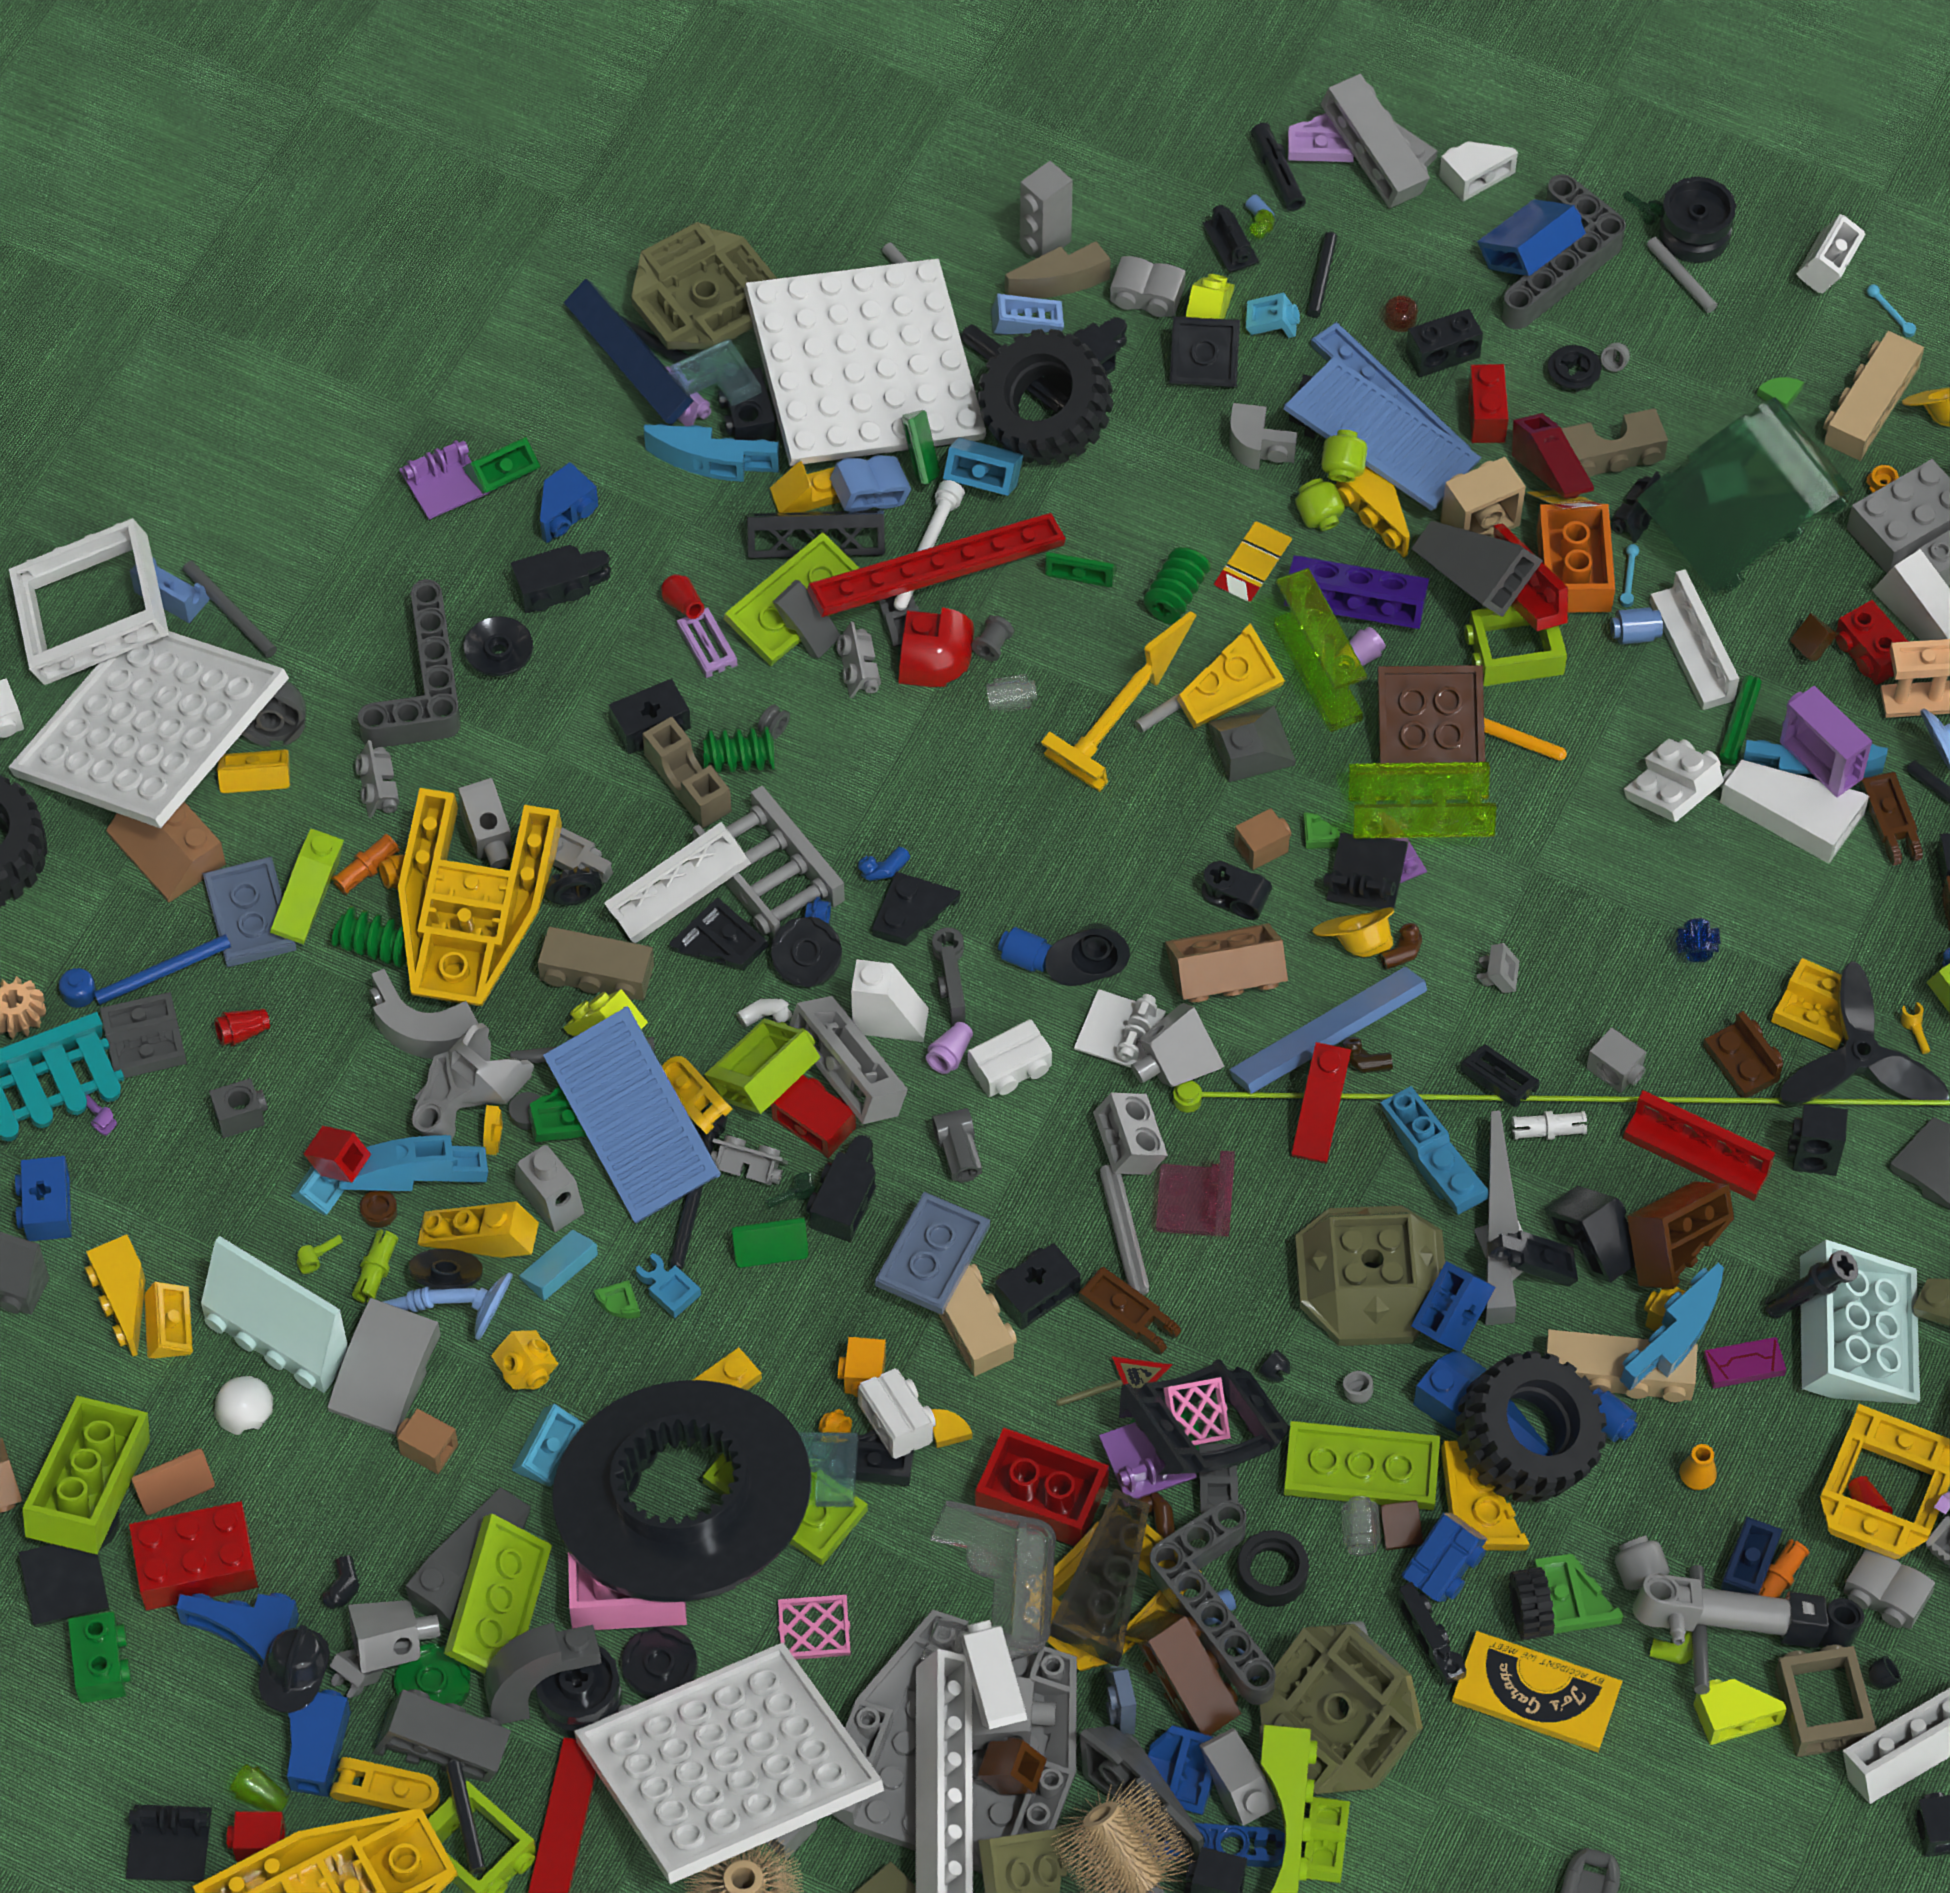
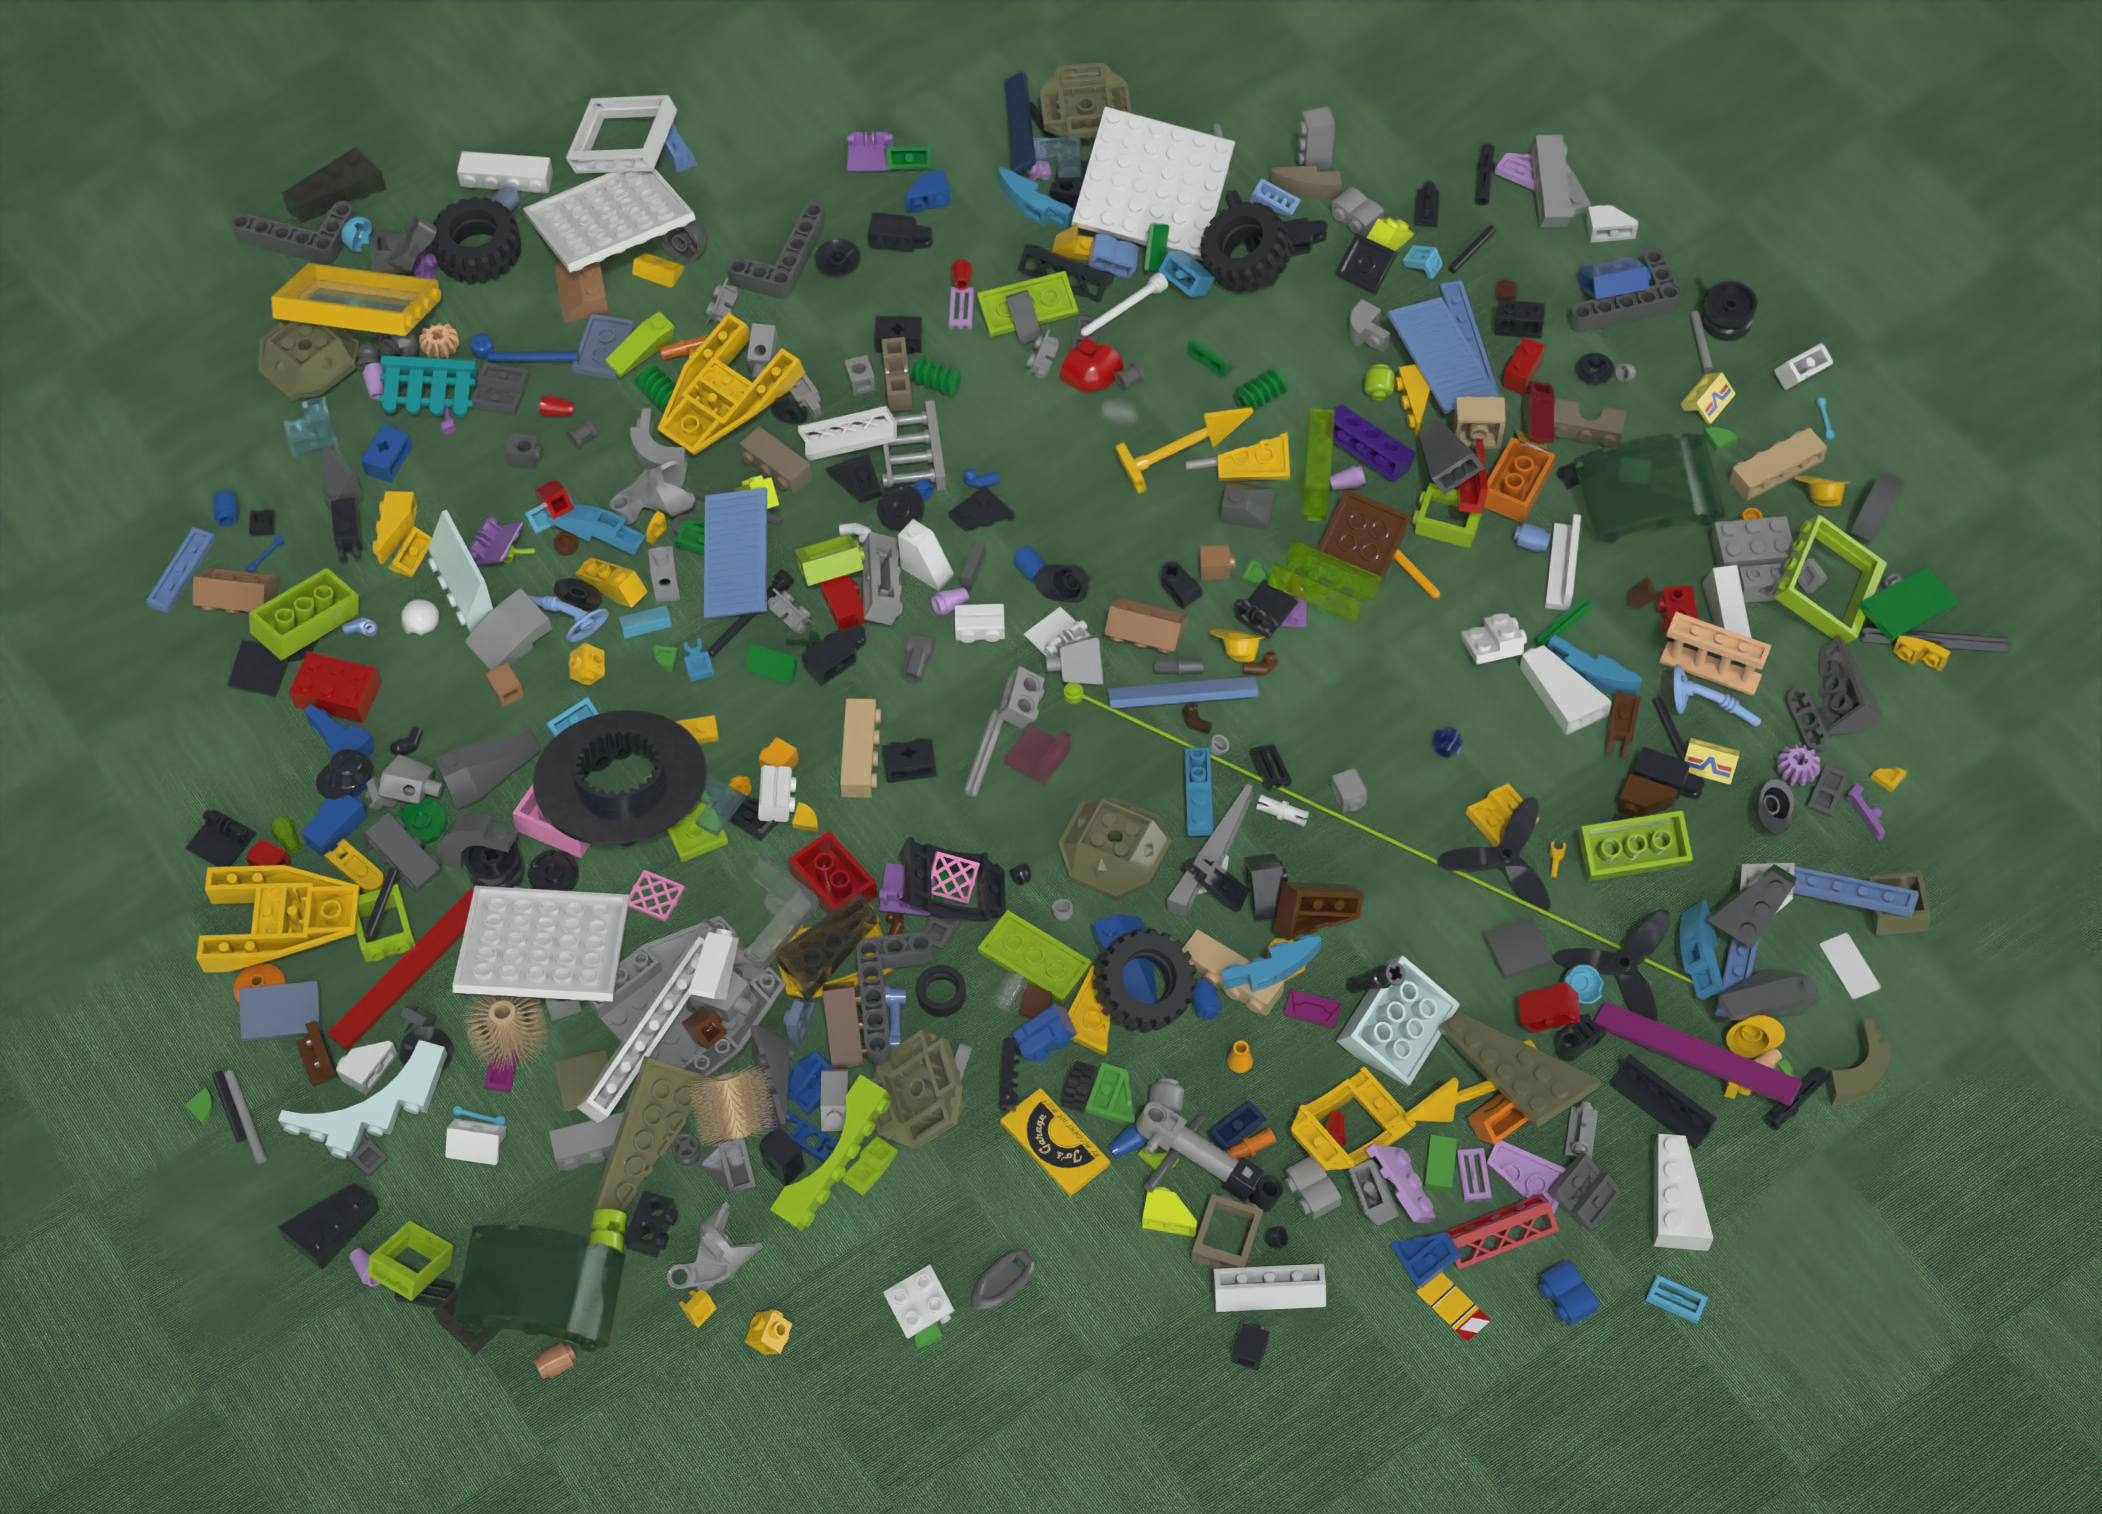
camera: 30 degrees right, 0 degrees up
green brick [68,1611,132,1704] -> none
nougat slope [131,1448,215,1516] -> none
dark grey bar [183,561,277,658] -> none
lime pin [352,1230,398,1303] -> none
lime plate [444,1513,552,1674] -> none
yellow plate [662,1056,733,1134] -> none
dark grey bush [758,704,790,740] -> none
red tile [807,513,1066,617] -> none
sand blue tile [875,1192,990,1315] -> none
dark grey bush [932,927,964,962] -> none
piece [1056,1356,1173,1406] -> none
reddish brown hinge [1079,1267,1181,1355] -> none
yellow sticker [1214,521,1292,602] -> none
clear neon green arm [1245,195,1275,239] -> none
red slope [1291,1042,1351,1164] -> none
lime head [1321,430,1368,482] -> none
blue brick [1411,1261,1496,1352] -> none
light grey tile [1477,943,1520,993] -> none
medium azure hinge [1620,544,1639,607] -> none
red fence [1623,1090,1775,1201] -> none
reddish brown bracket [1703,1011,1783,1098] -> none
medium lavender window [1780,686,1872,798] -> none
black brick [1787,1104,1848,1176] -> none
none -> black hinge [331,497,363,563]
none -> medium blue arm [341,617,378,636]
none -> medium lavender hinge [468,517,523,565]
none -> dark grey bush [566,419,598,449]
none -> light grey brick [844,355,876,396]
none -> blue cone [1108,1124,1149,1159]
none -> dark grey axle [1153,656,1203,676]
none -> light grey hinge [1207,734,1229,757]
none -> light yellow panel [1680,372,1735,424]

